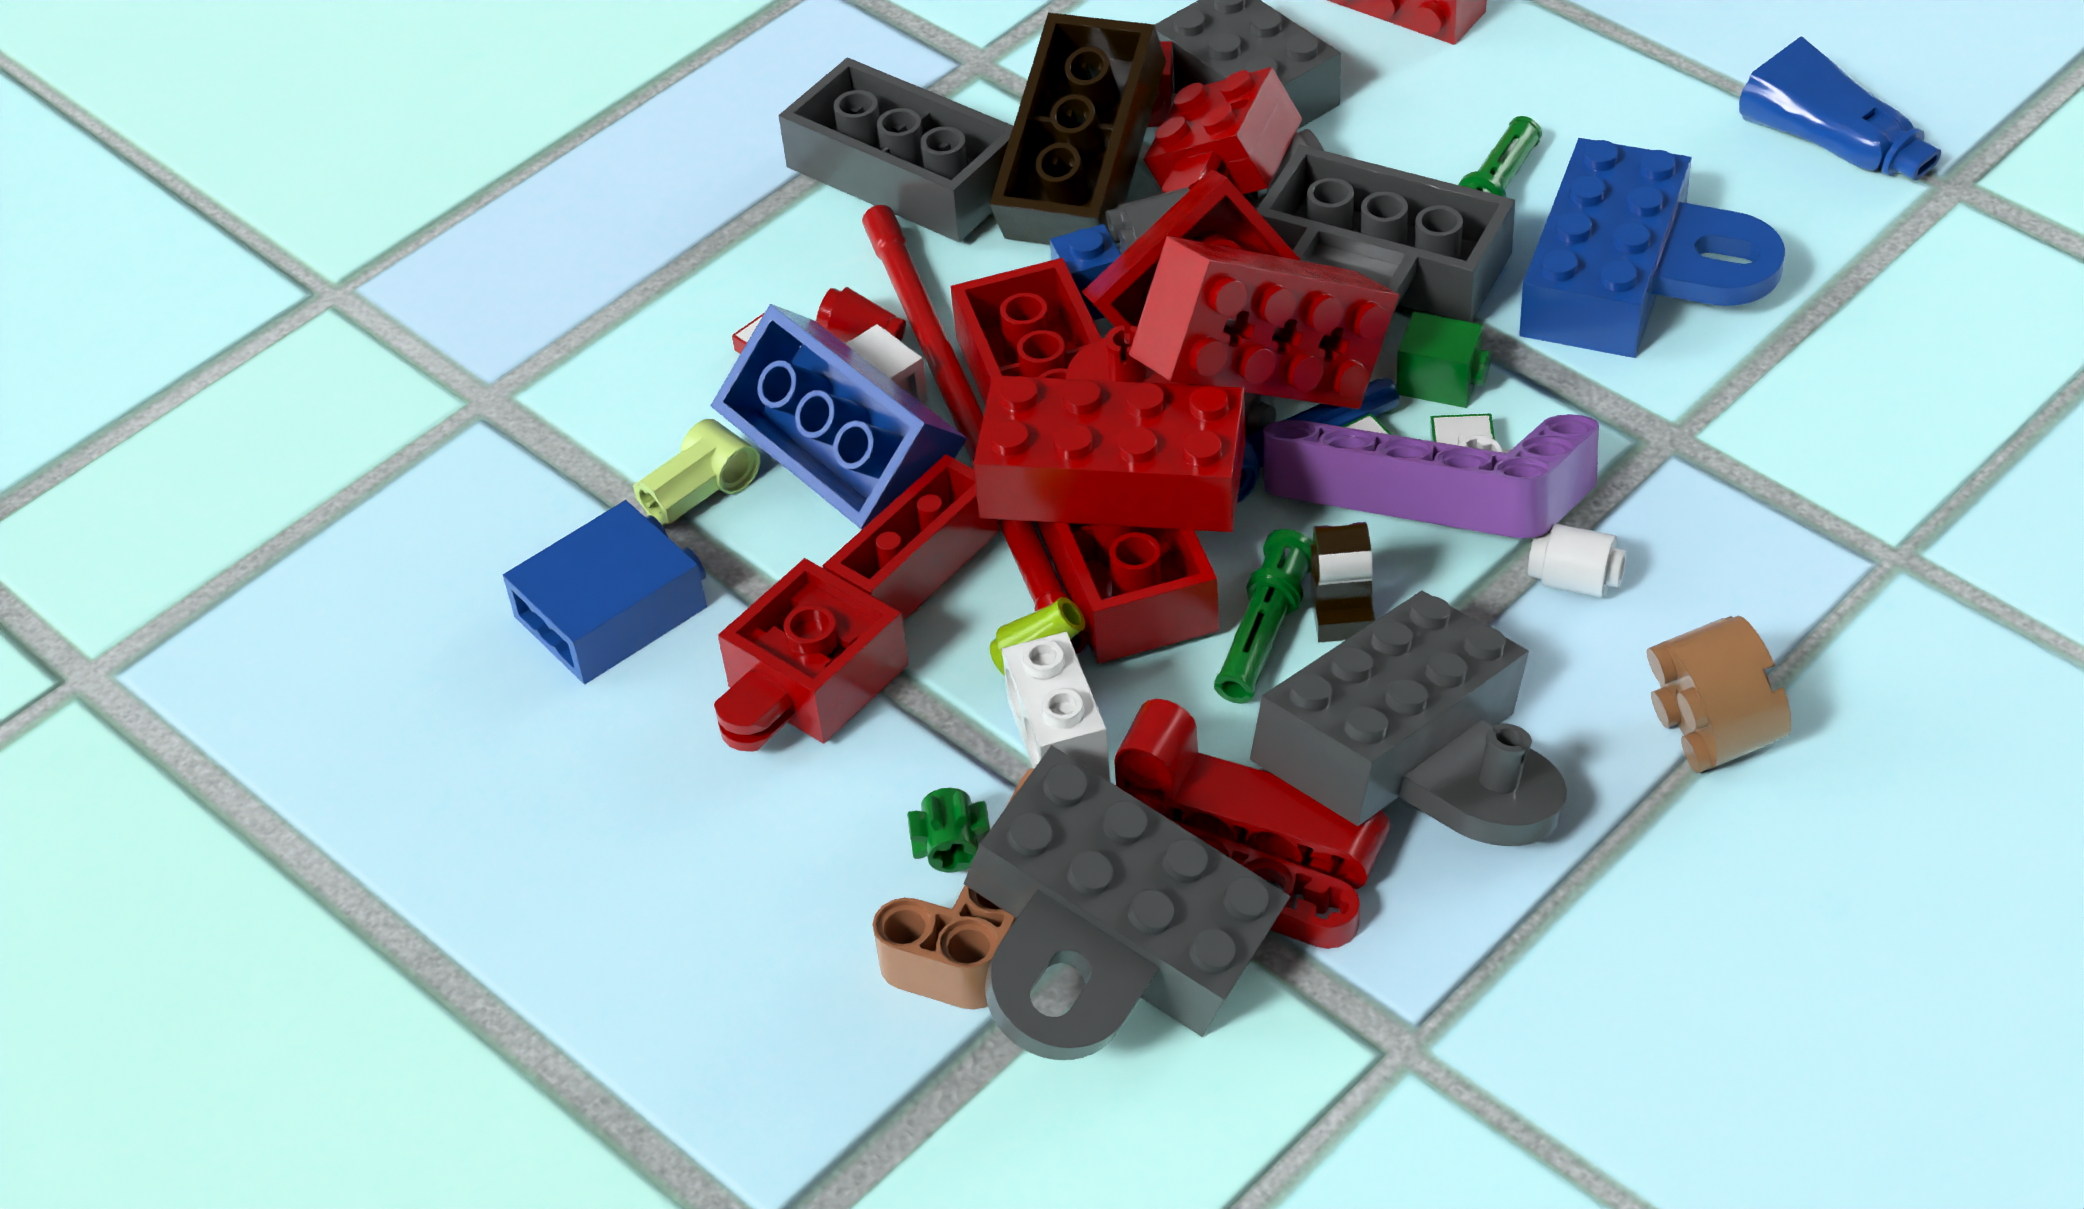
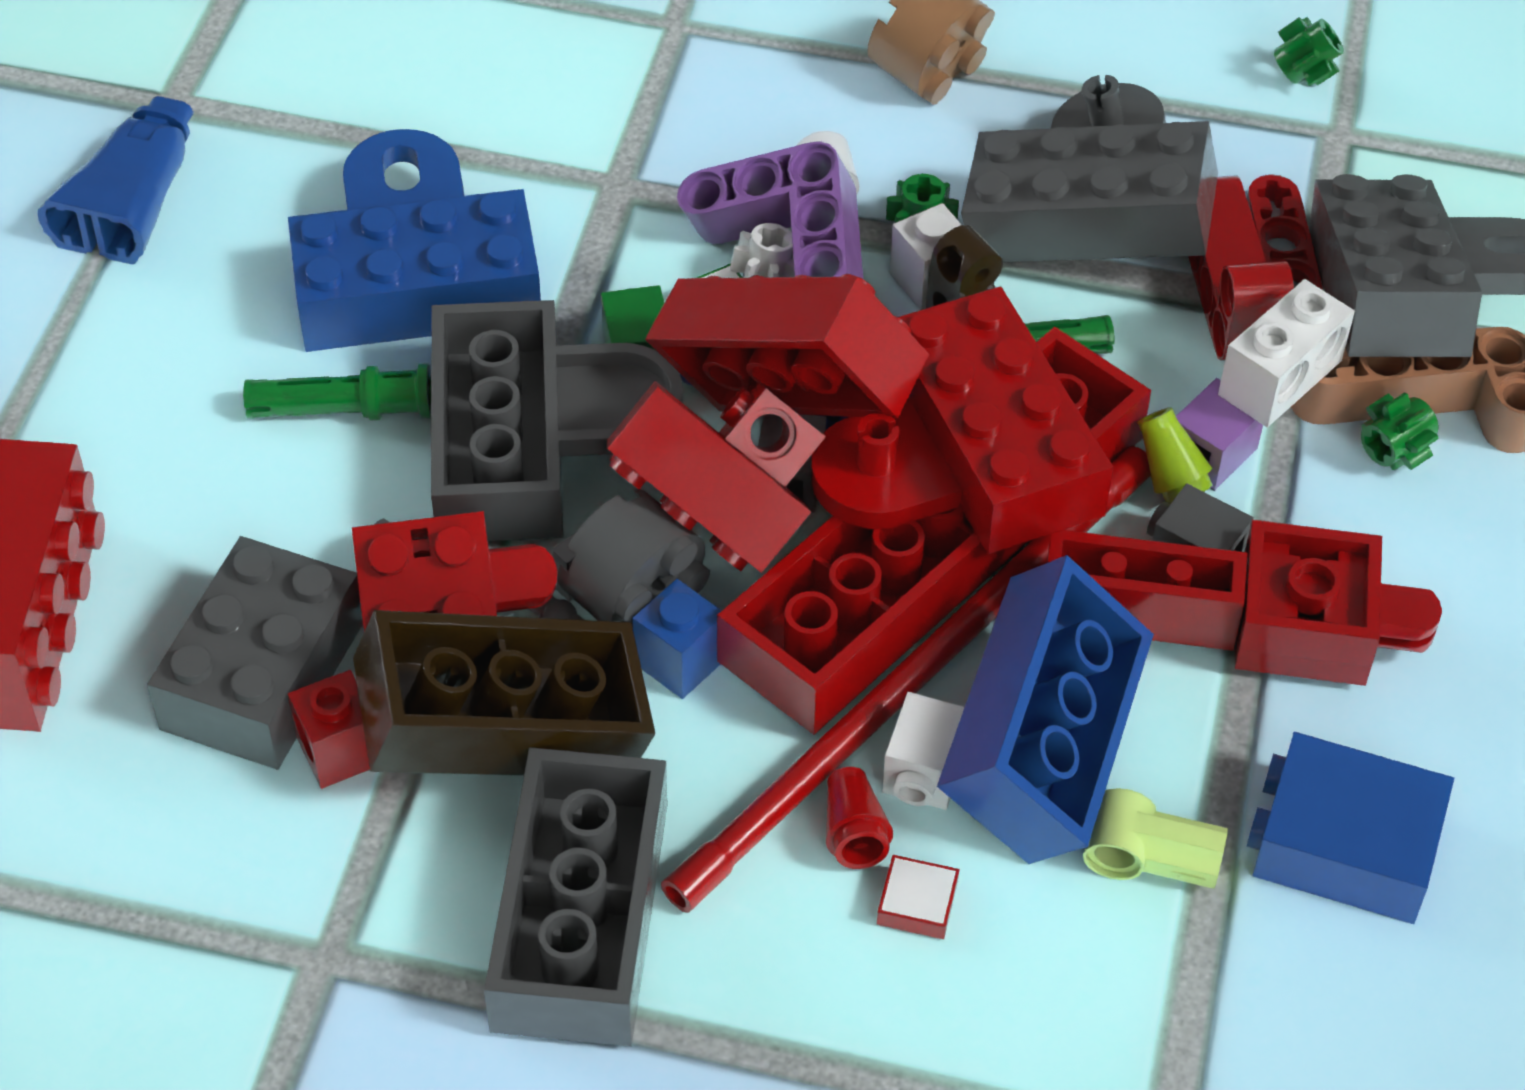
camera: 125 degrees left, 5 degrees up
none -> green gear [886,174,959,223]
none -> white brick [890,203,961,310]
none -> dark grey brick [1146,483,1254,552]
none -> green gear [1274,16,1344,86]

